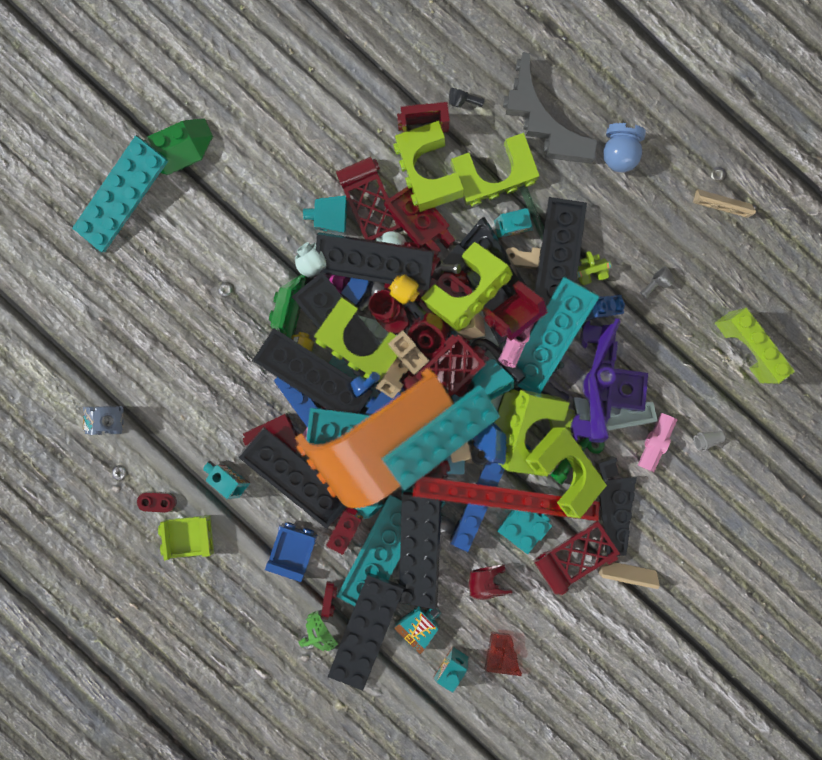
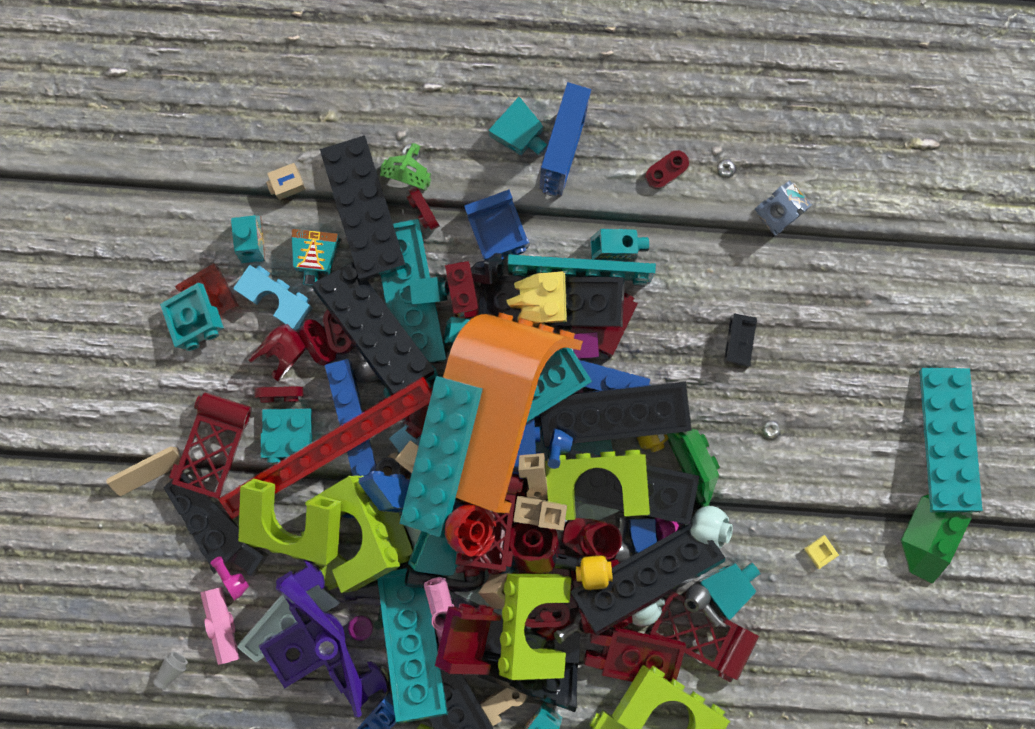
camera: 140 degrees right, 5 degrees down
lime panel [158,515,214,561] -> none
green plant [550,438,605,485] -> none
none -> teal plate [160,283,224,351]
none -> dark pink bar [210,557,249,601]
none -> medium azure arch [233,265,312,332]
none -> dark red plate [255,386,303,403]
none -> tan brick [266,163,306,200]
none -> dark red plate [298,319,336,366]
none -> dark red plate [323,309,354,355]
none -> magenta tile [348,615,373,641]
none -> teal brick [410,276,450,304]
none -> red cylinder [445,504,496,557]
none -> black bracket [471,253,504,285]
none -> teal torso [489,97,548,156]
none -> light yellow plate [506,271,567,326]
none -> teal plate [508,255,656,285]
none -> blue window [539,82,591,196]
none -> magenta tile [574,332,599,358]
none -> flat silver bar [684,584,723,628]
none -> black hinge [723,313,757,367]
none -> light yellow tile [804,535,839,569]

